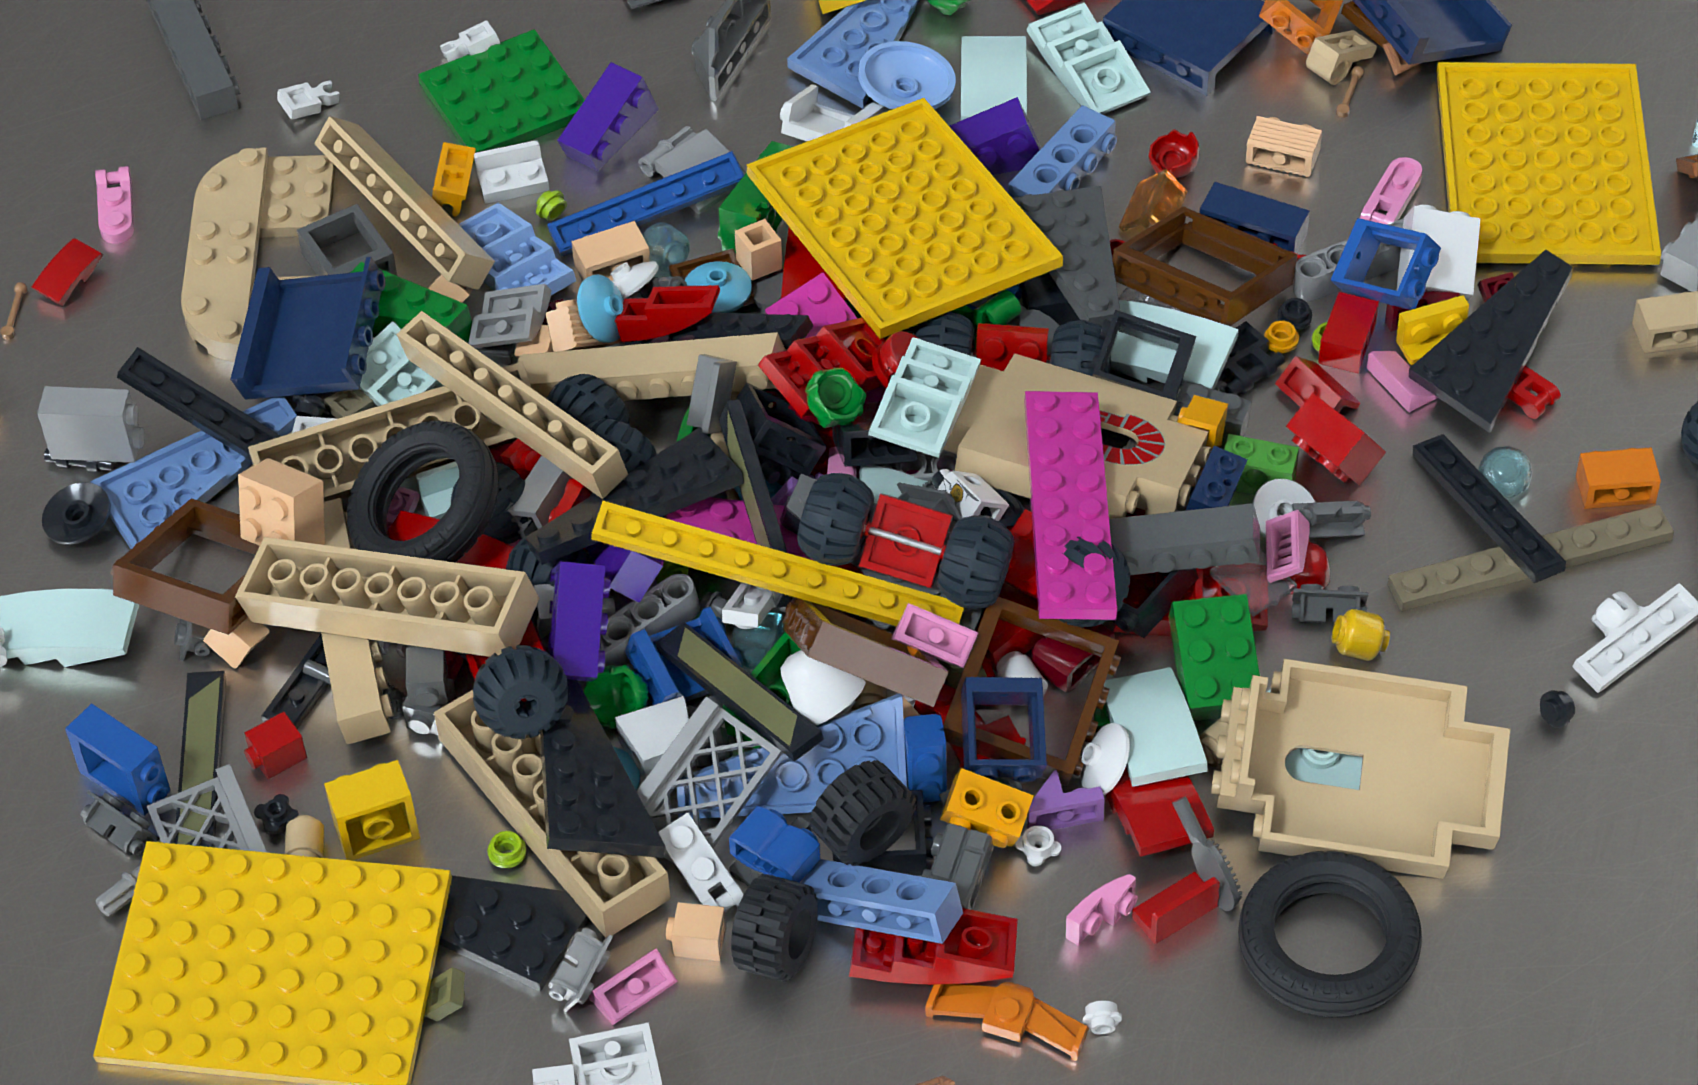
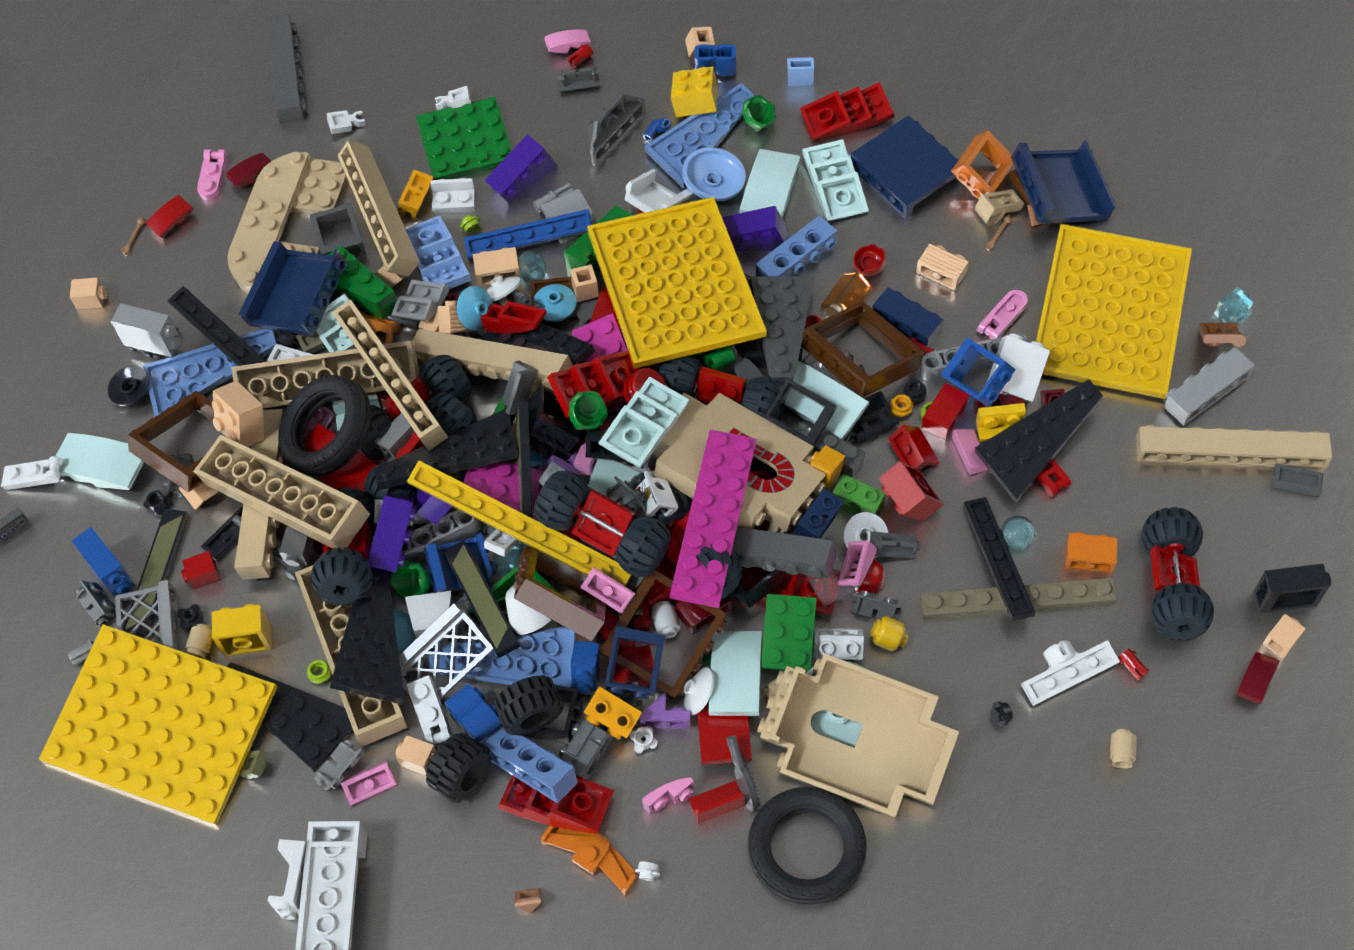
camera: 15 degrees right, 10 degrees up
none -> black plate [143,490,171,515]
none -> dark red slope [226,152,271,187]
none -> blue arm [643,117,671,142]
none -> white bracket [814,628,864,660]

